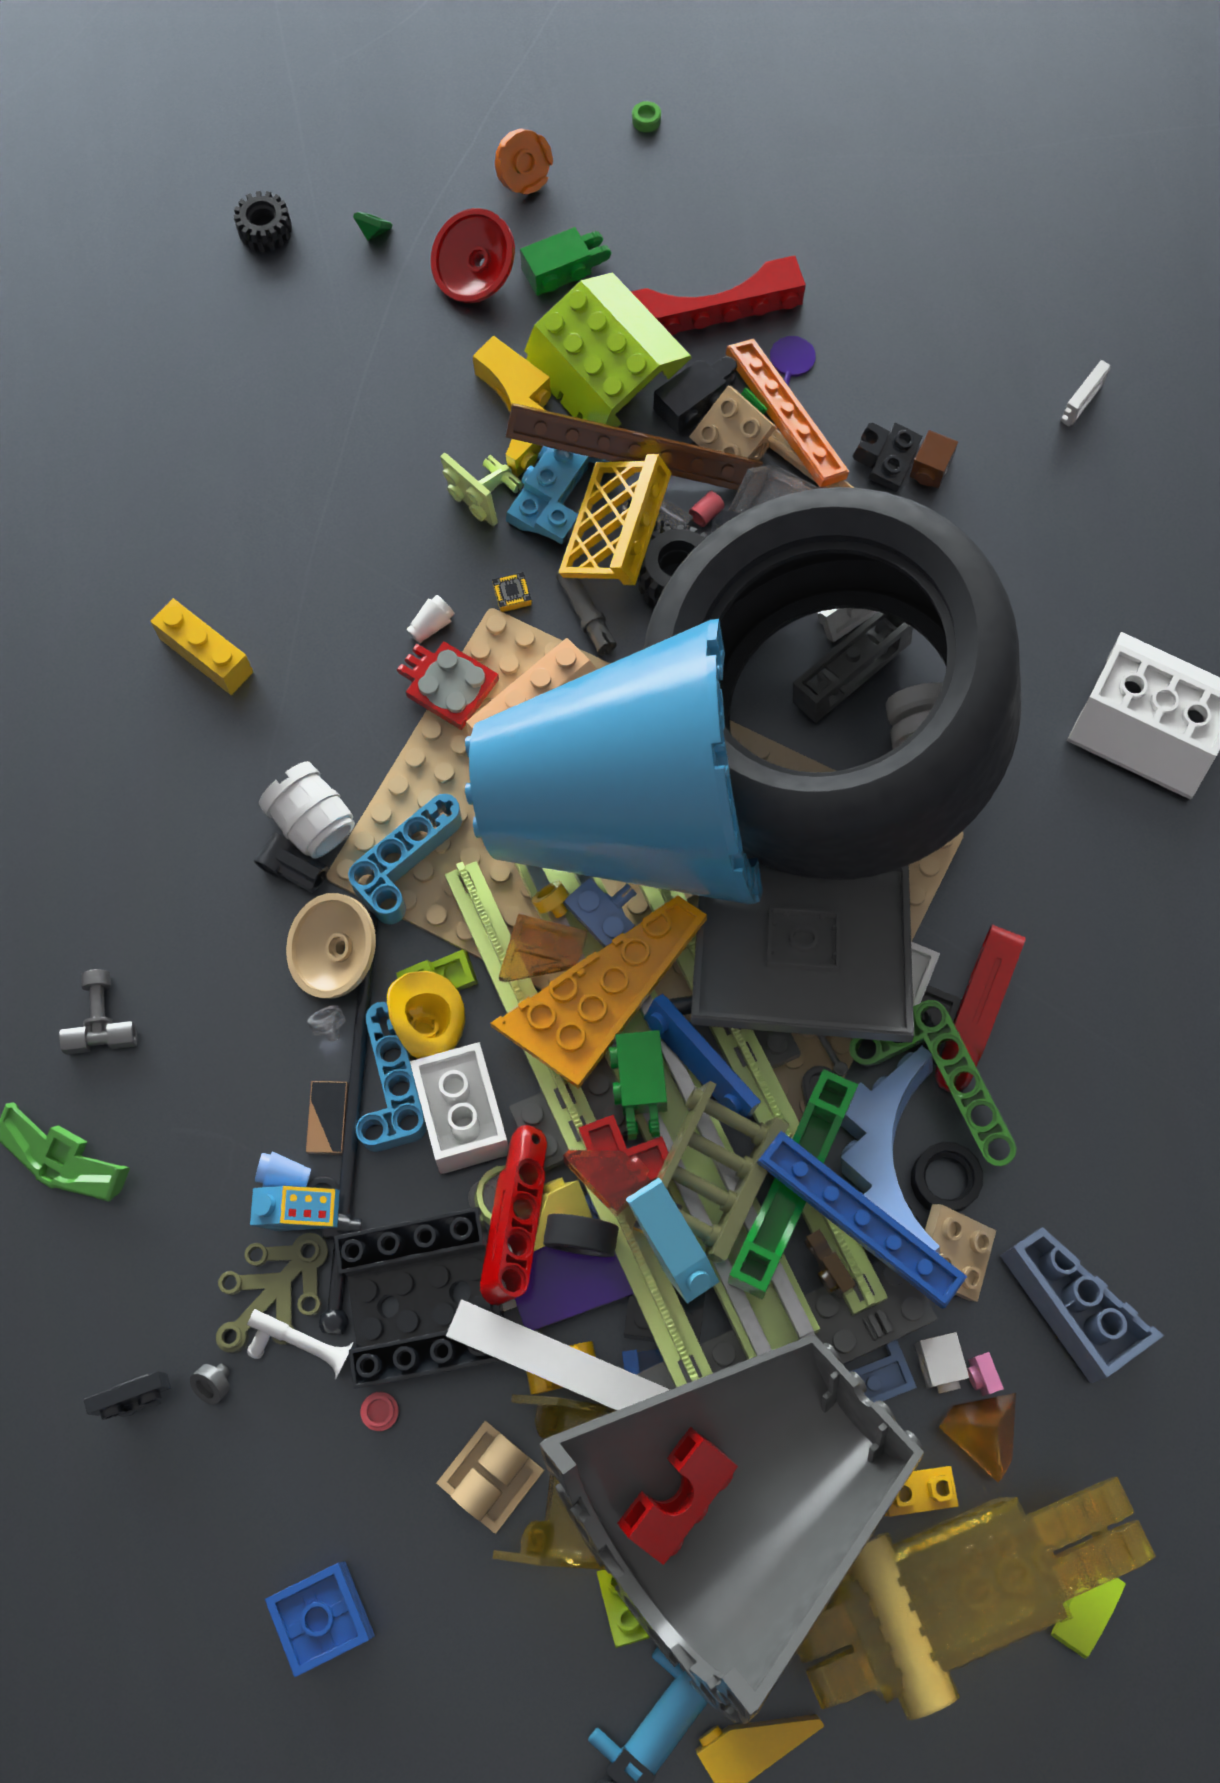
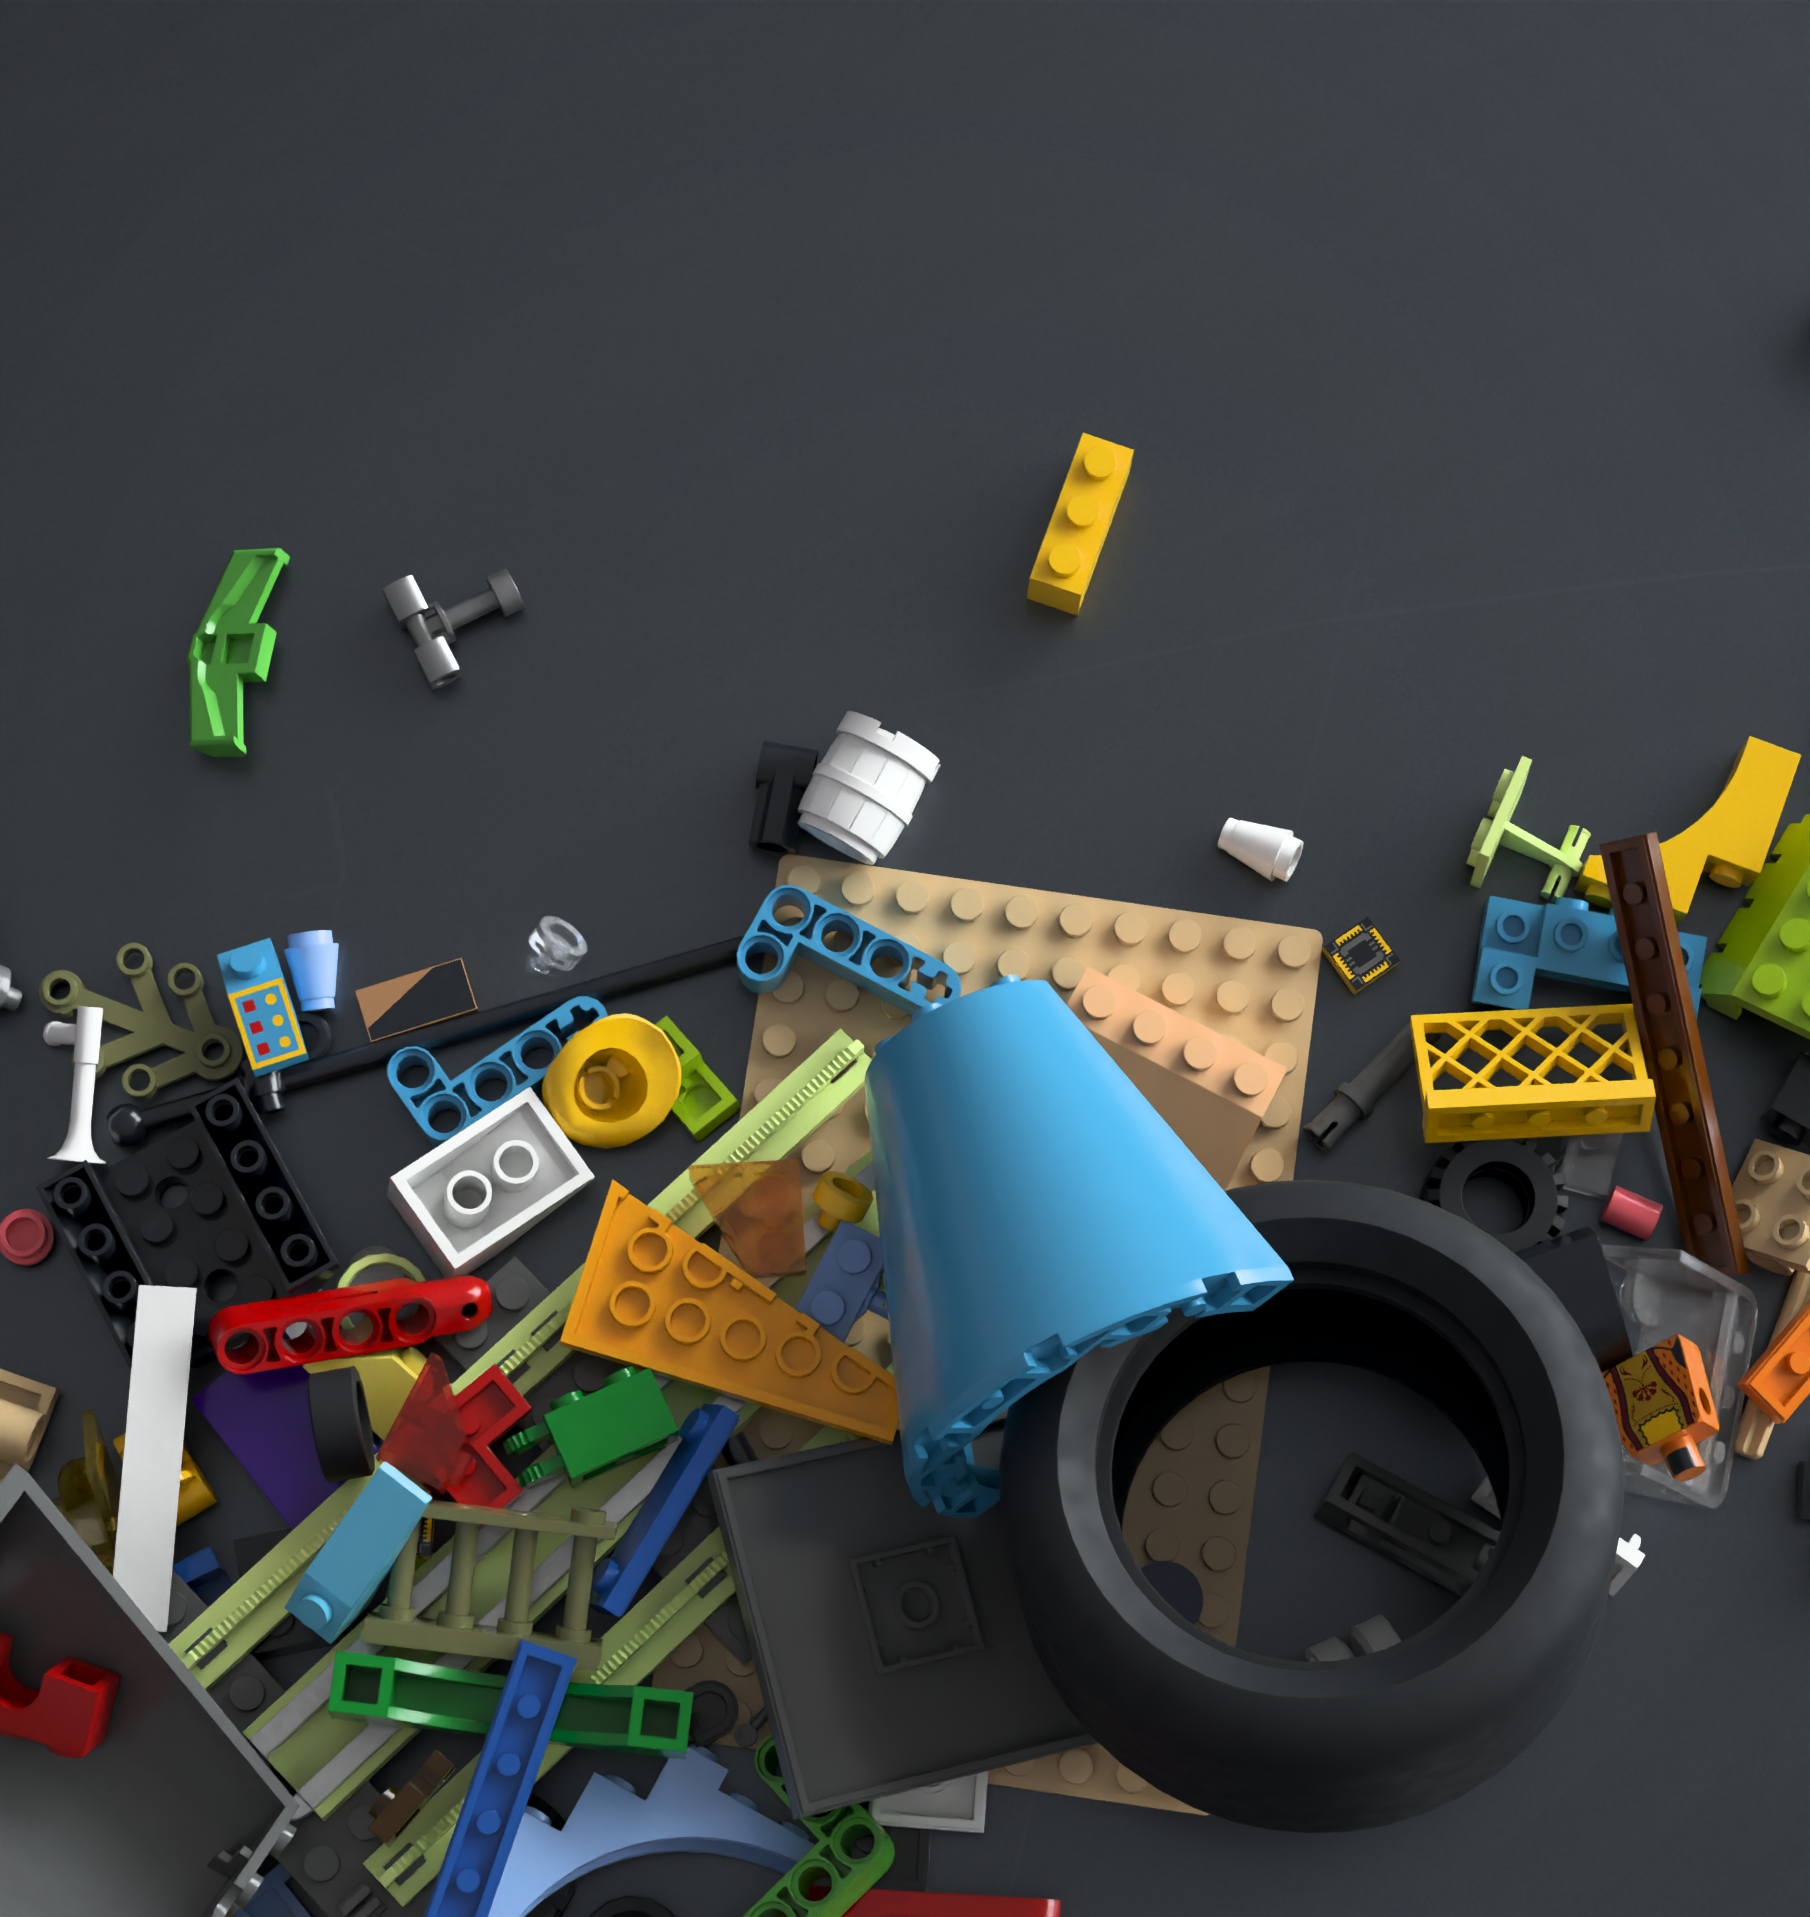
camera: 65 degrees right, 5 degrees up
tan dish [286,893,376,999] -> none
piece [397,641,499,730] -> none

